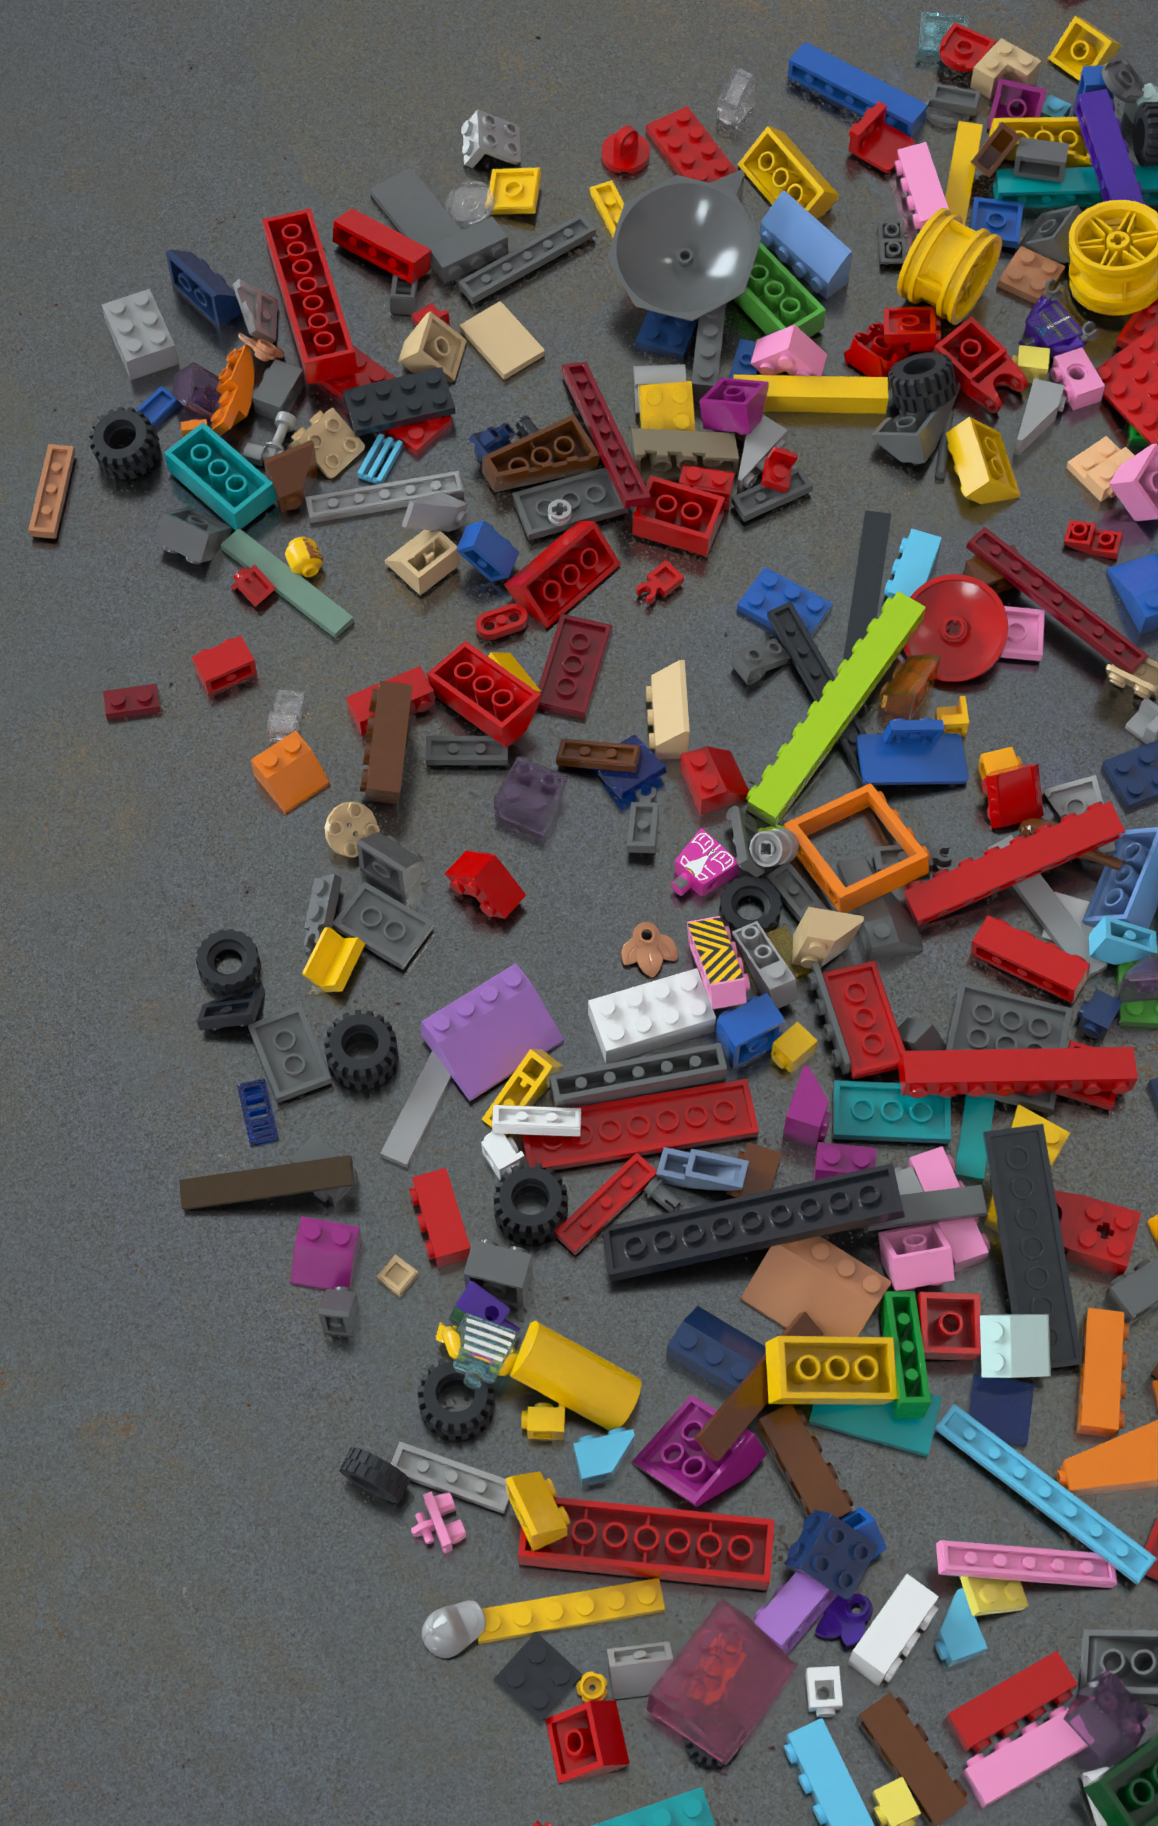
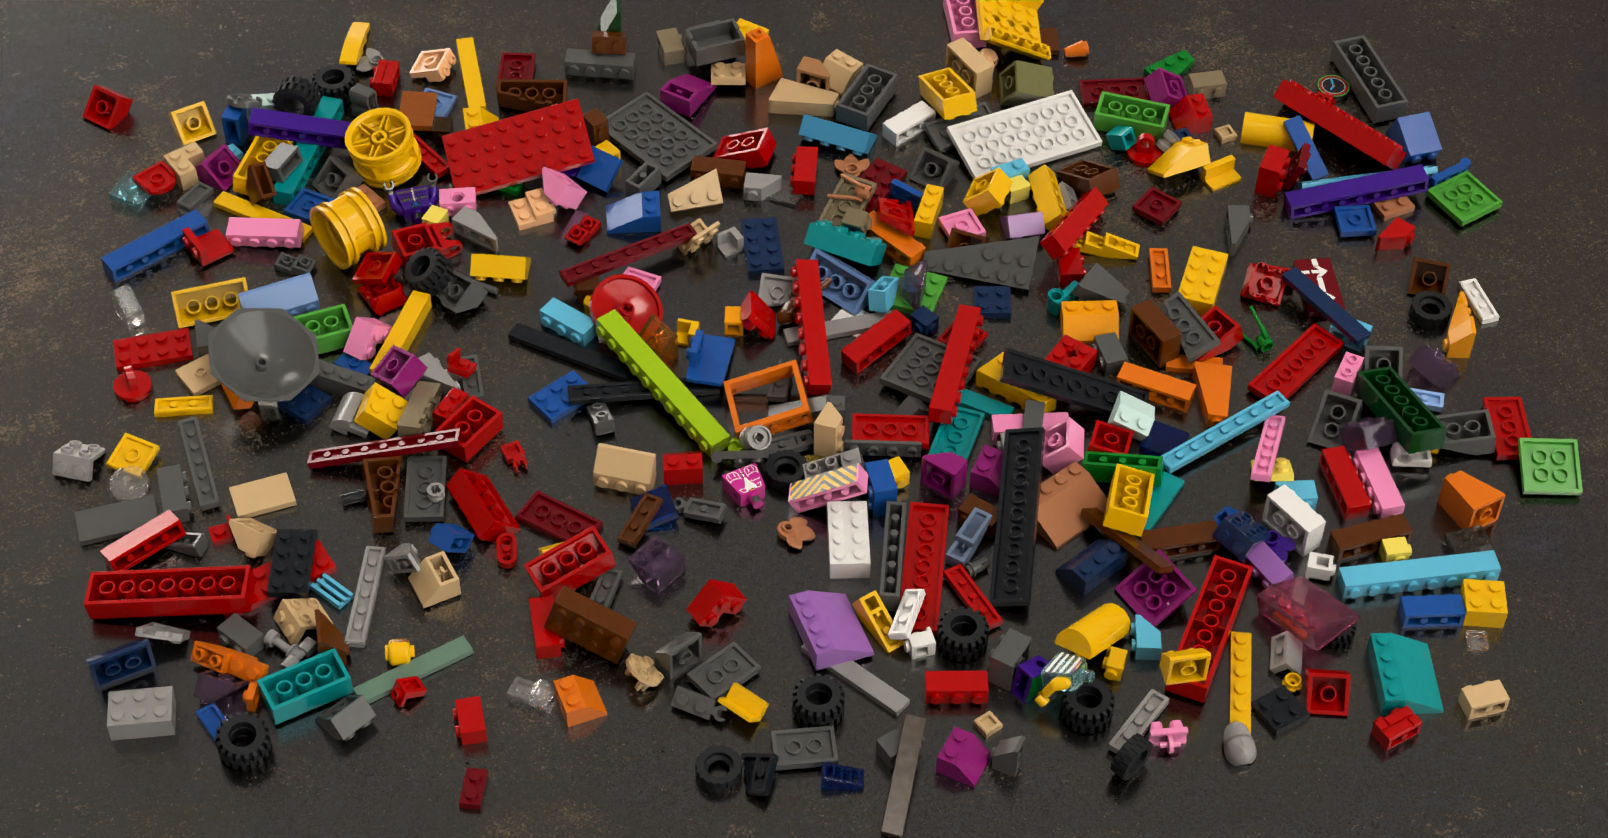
camera: 75 degrees left, 15 degrees down
nougat plate [28,444,75,539] -> none
nougat plate [238,333,285,362] -> none
dark blue hips [468,423,516,462] -> none

